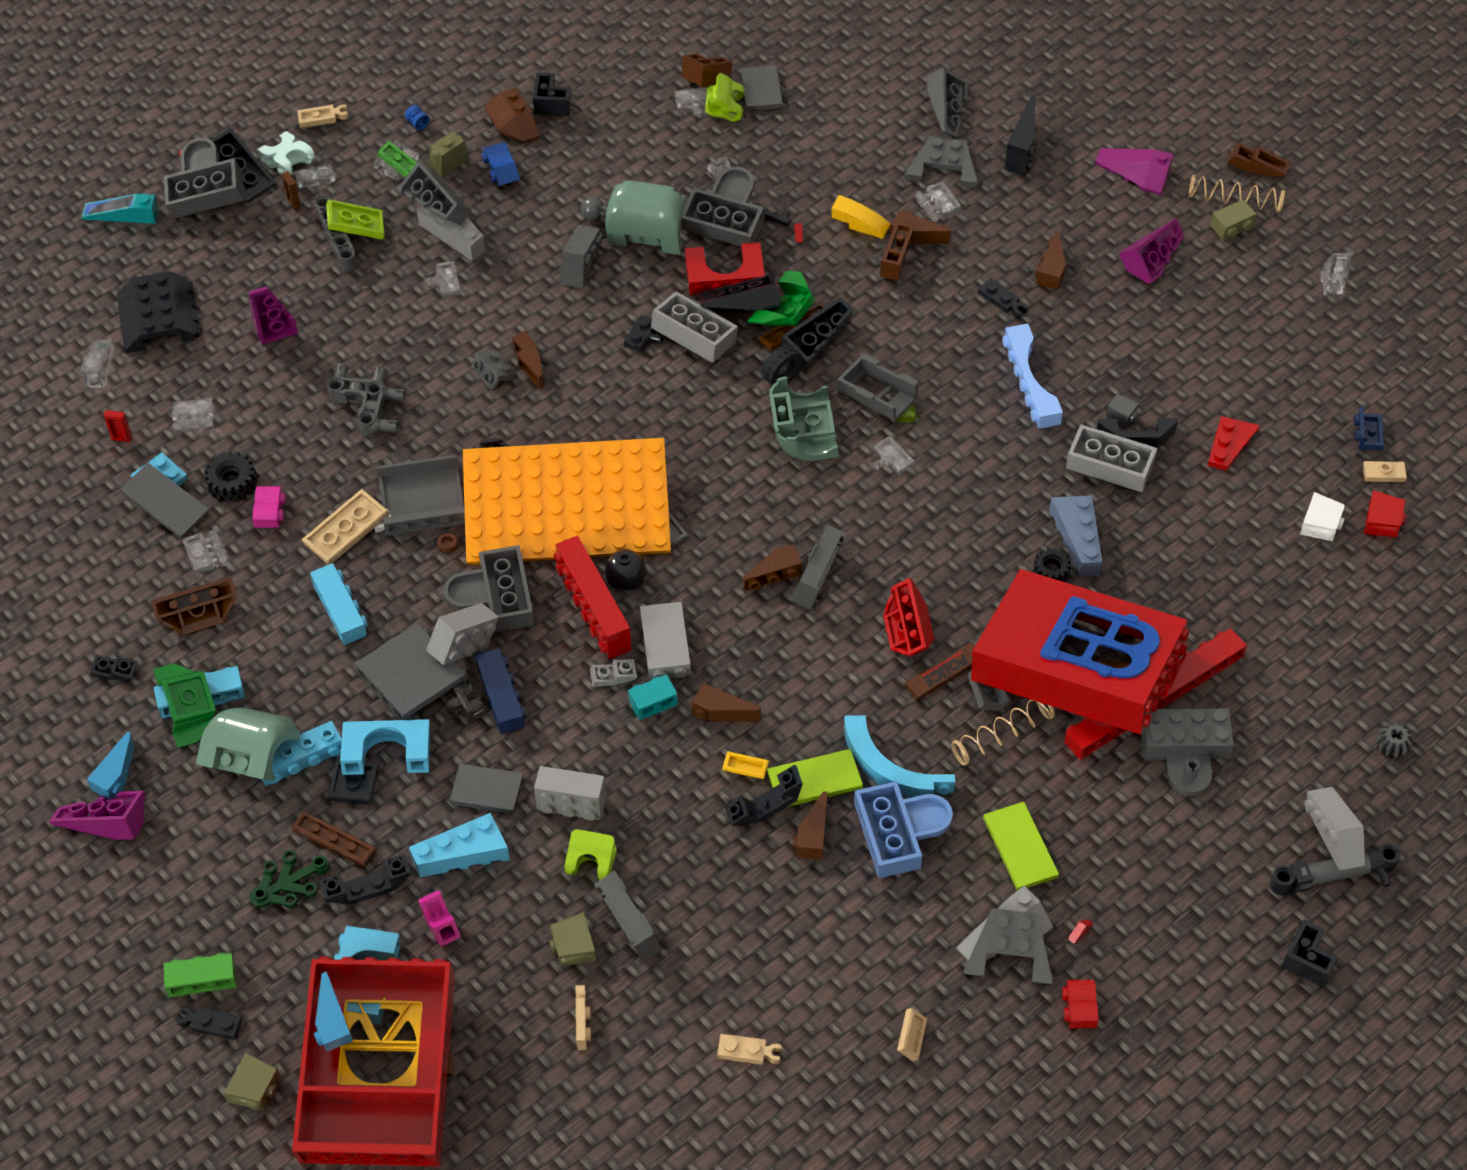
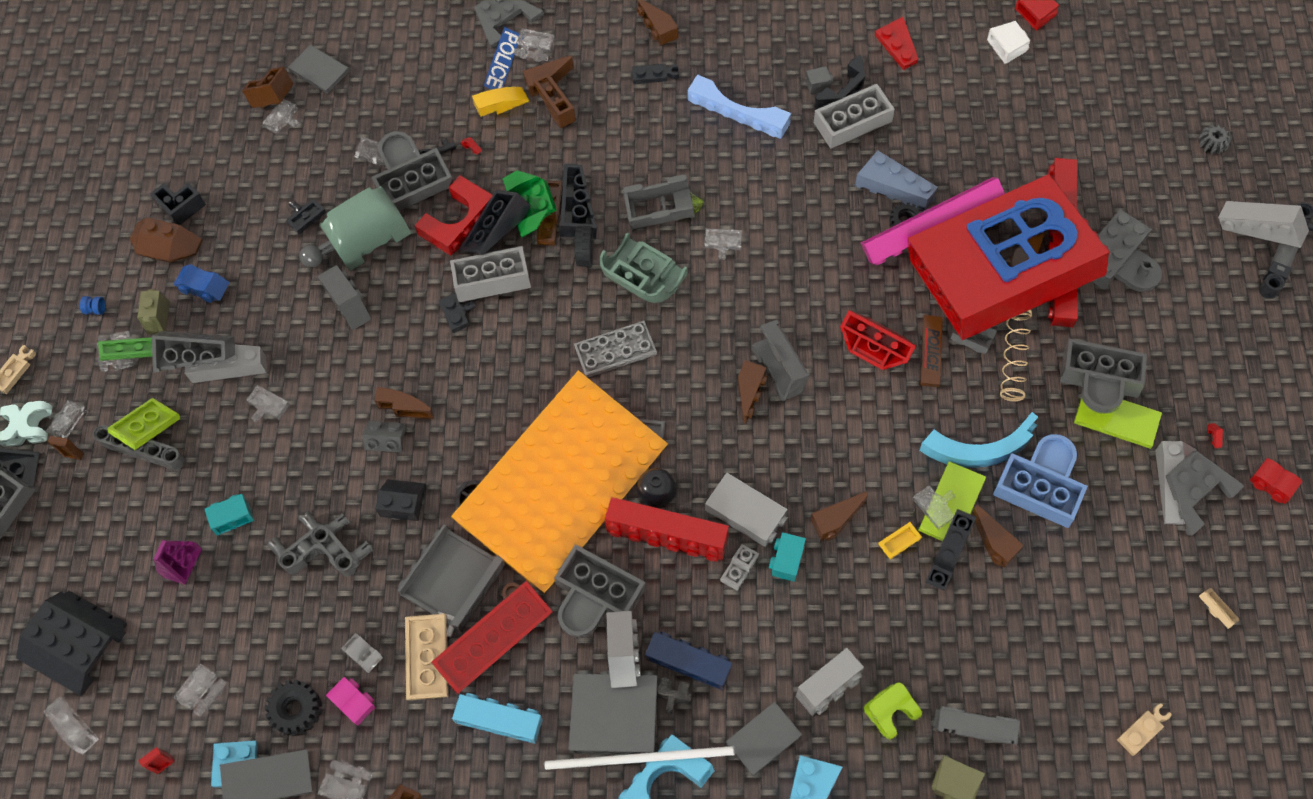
camera: 45 degrees left, 10 degrees up
lime piece [705,73,745,122] -> none
none -> teal brick [204,494,255,536]
none -> black plate [286,199,326,234]
none -> light grey brick [341,633,383,673]
none -> black slope [375,479,426,521]
none -> red plate [431,581,553,695]
none -> blue sticker [484,27,521,90]
none -> white piece [545,746,735,770]
none -> light grey tile [574,321,657,378]
none -> dark pink brick [861,177,1005,265]
none -> clear plate [913,486,955,530]
none -> dark grey brick [1060,338,1147,413]

